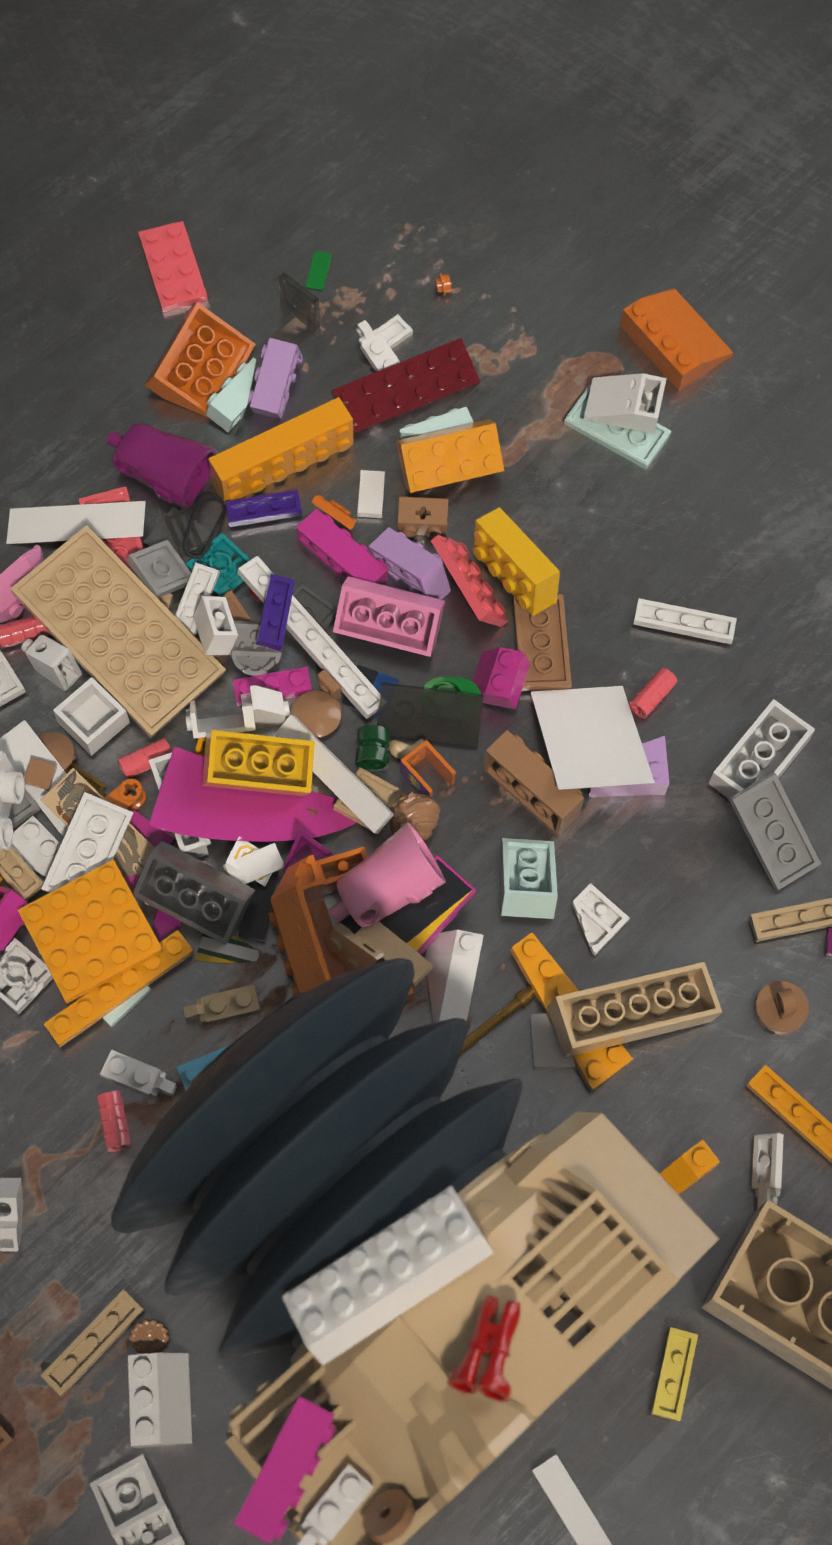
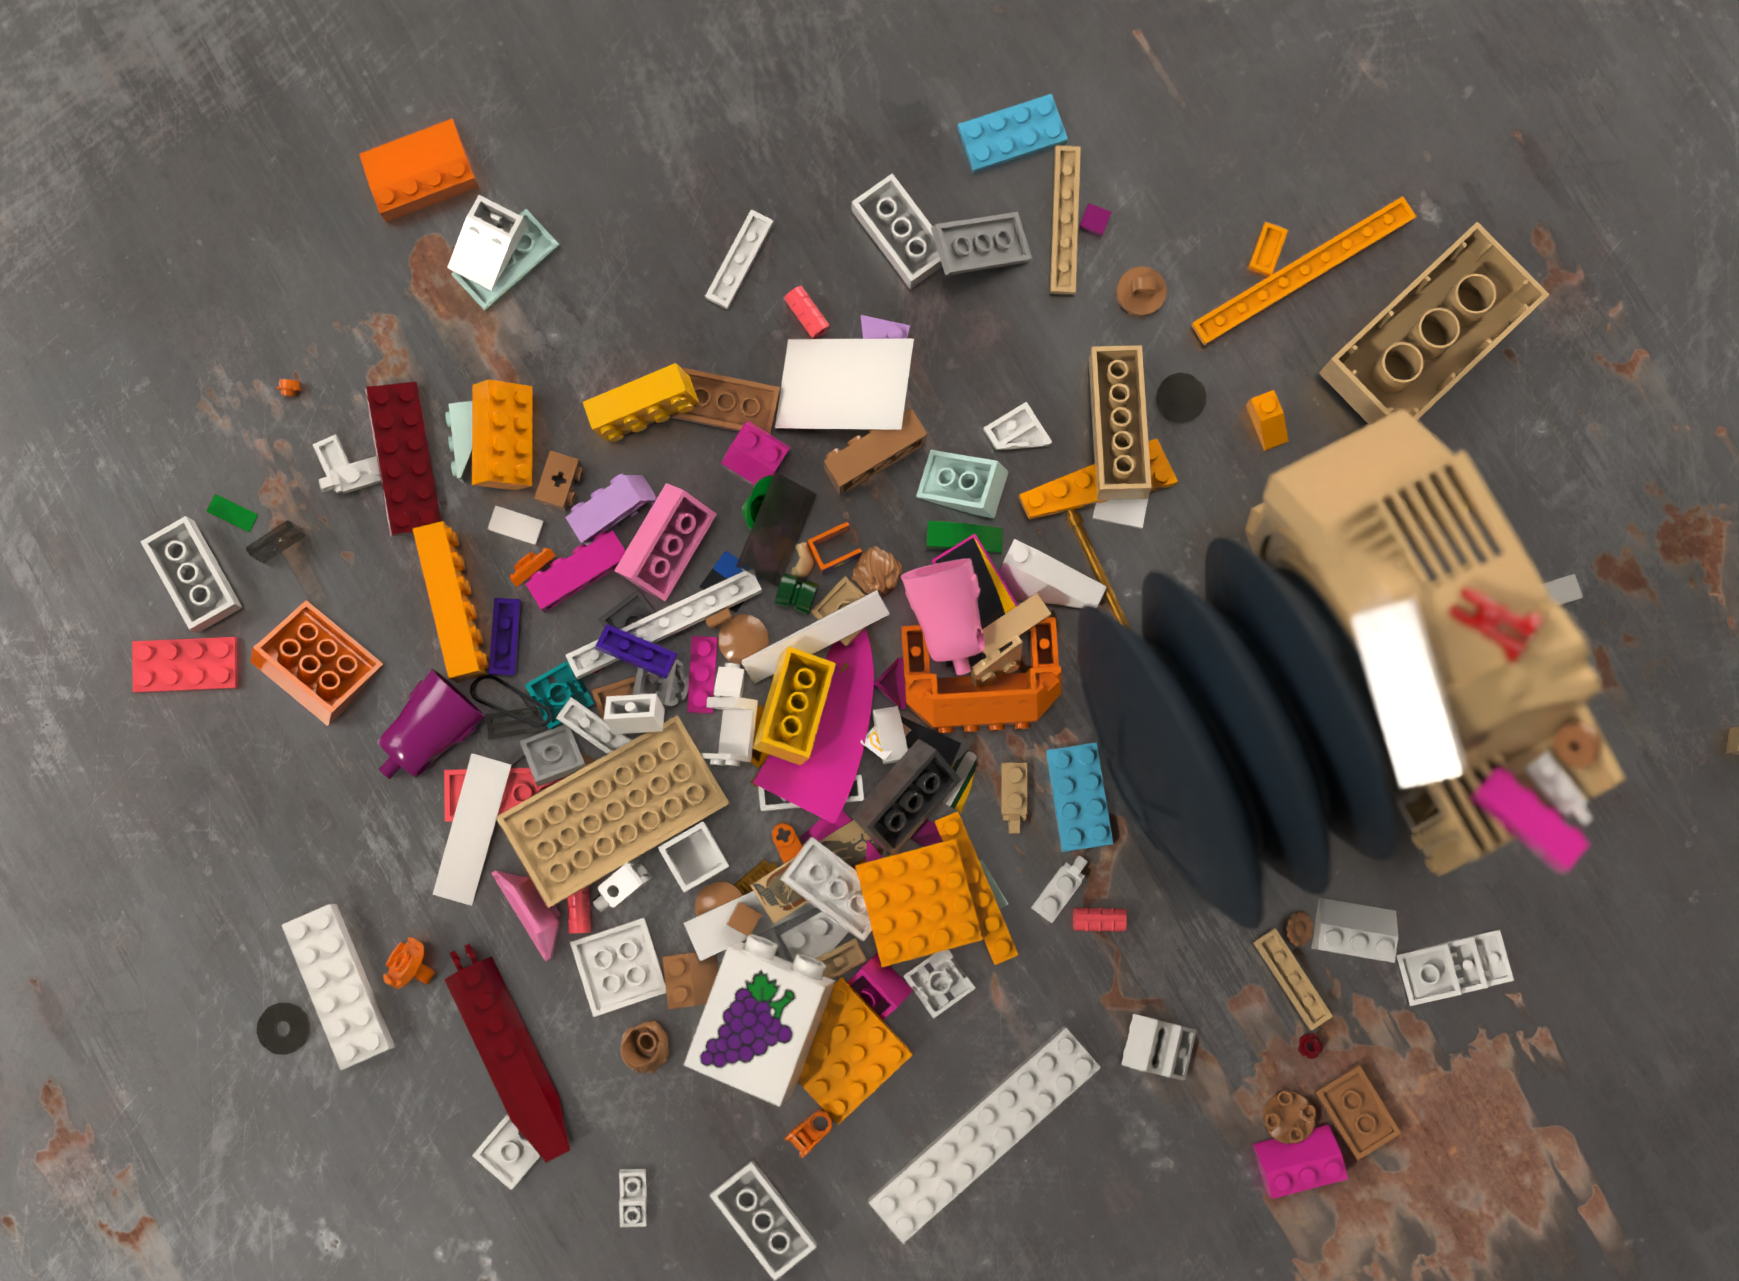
camera: 75 degrees left, 15 degrees up
coral axle [117,738,172,779] -> none
light aqua slope [206,357,256,433] -> none
lavender wedge [248,338,303,419] -> none
coral plate [431,535,508,627] -> none
white hinge [751,1133,784,1209] -> none
none -> white brick [140,516,243,633]
none -> green slope [926,521,1003,554]
none -> clear smoke tile [1156,373,1207,423]
none -> dark red plate [1298,1033,1324,1059]

